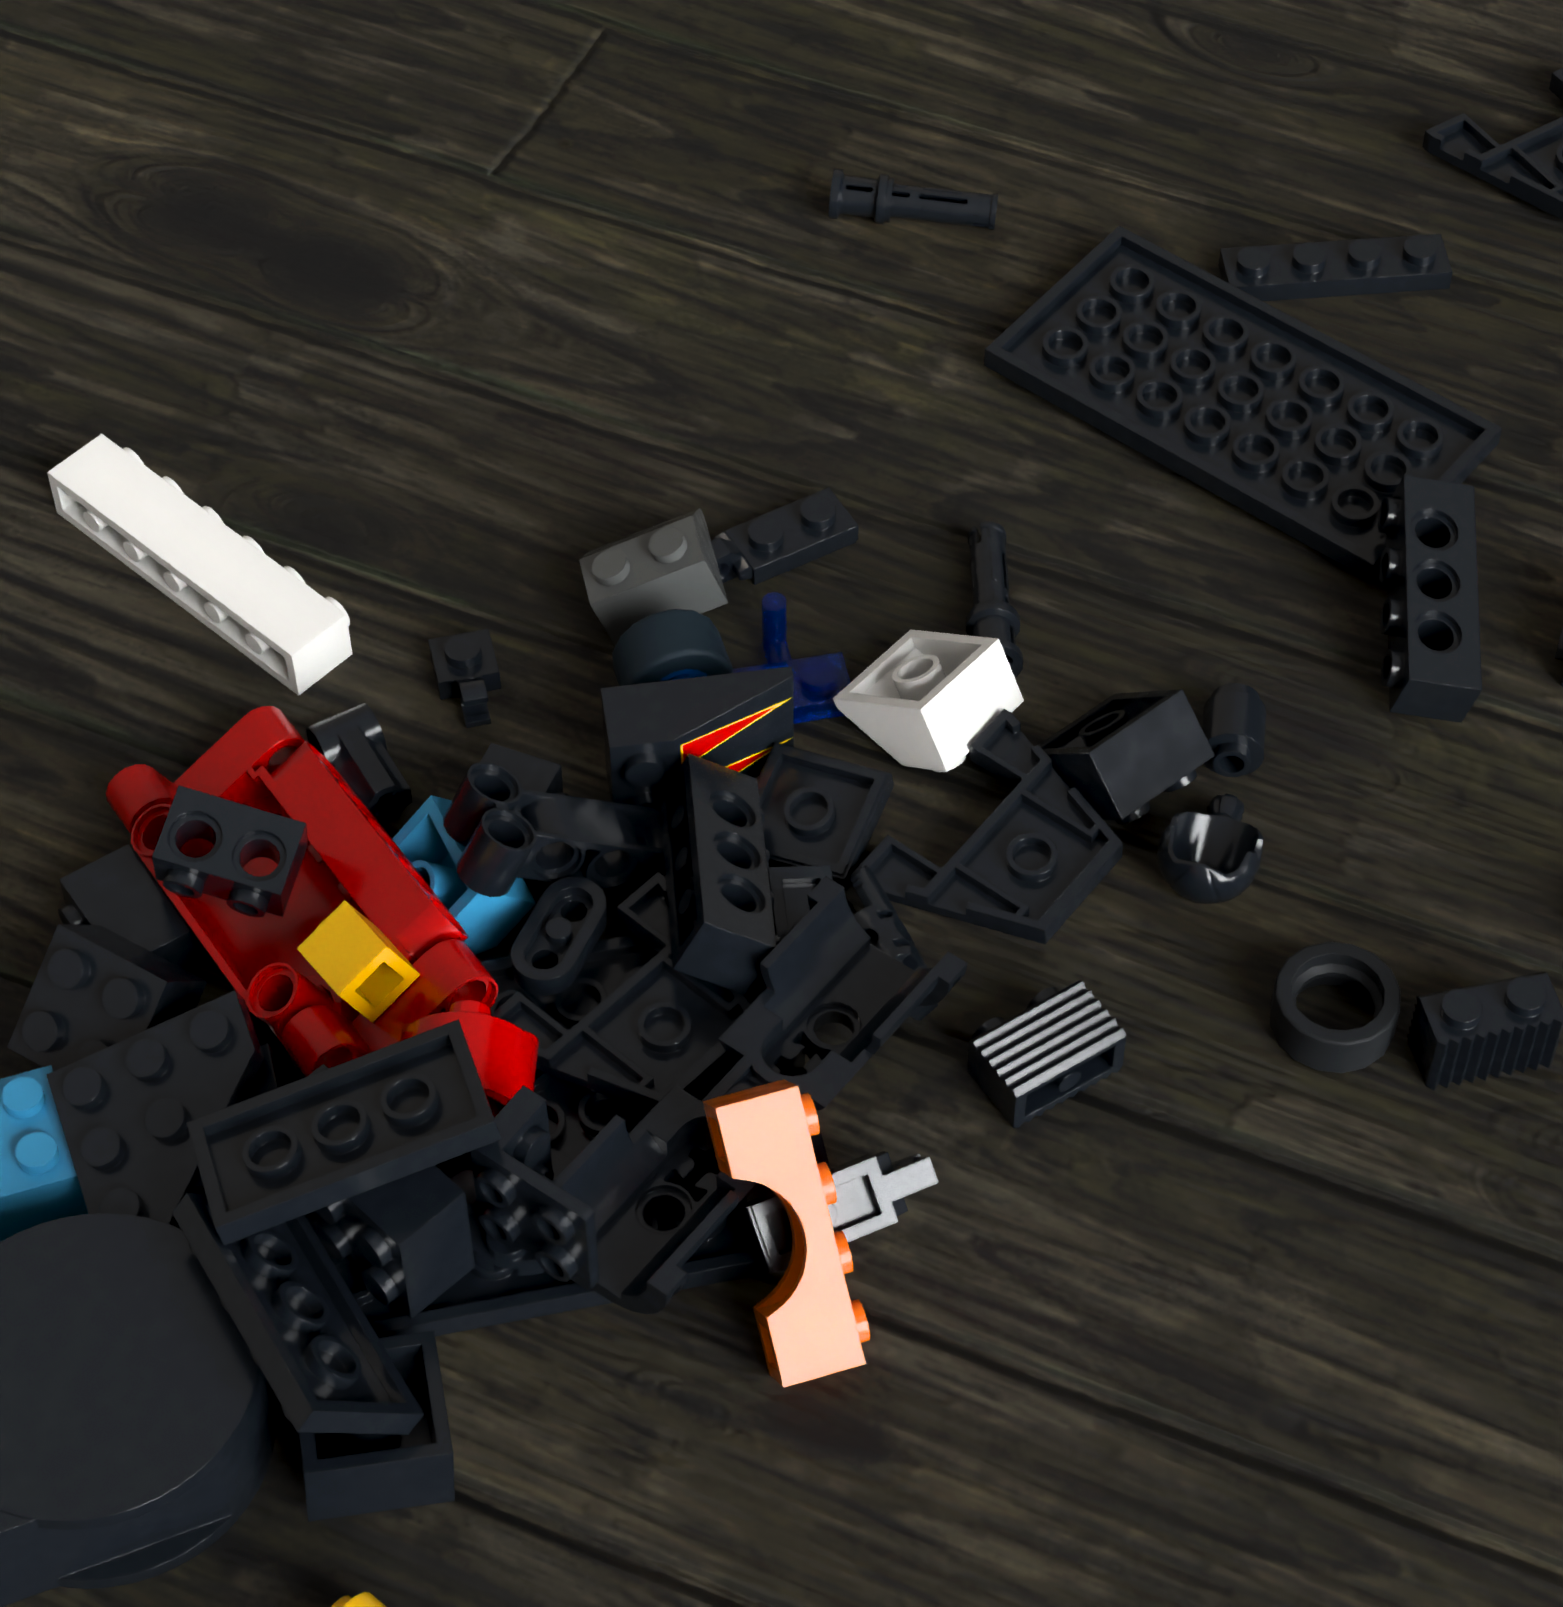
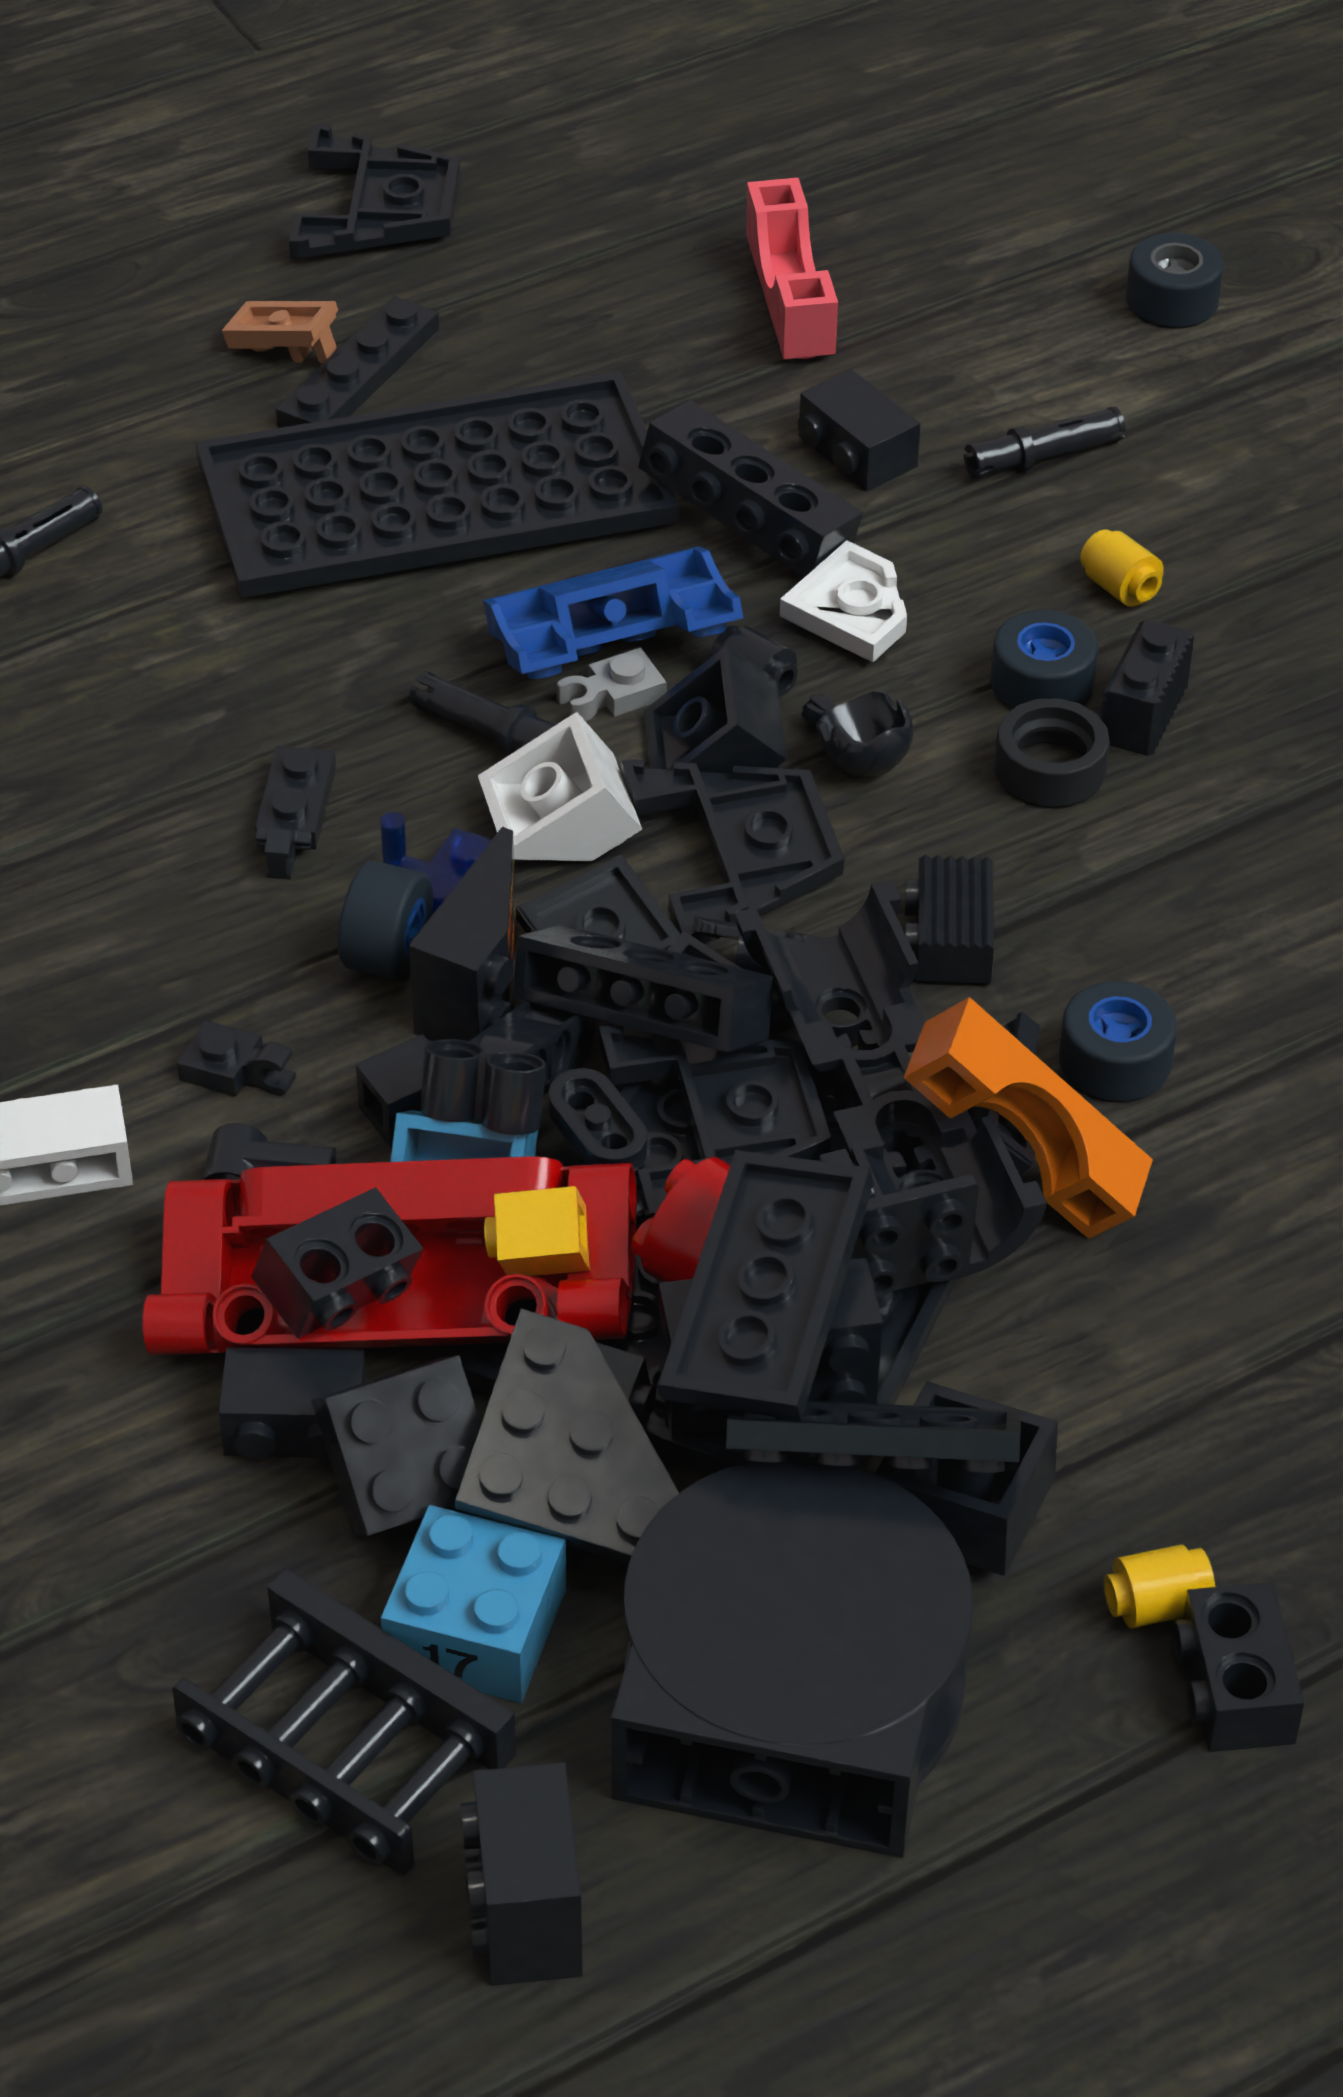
camera: 55 degrees left, 5 degrees down
dark grey slope [579,508,728,646] -> none
none -> nougat plate [222,301,338,363]
none -> blue bracket [482,546,743,679]
none -> light grey plate [557,647,667,721]
none -> white plate [780,540,907,662]
none -> black wheel [990,609,1098,709]
none -> black wheel [1059,981,1177,1102]

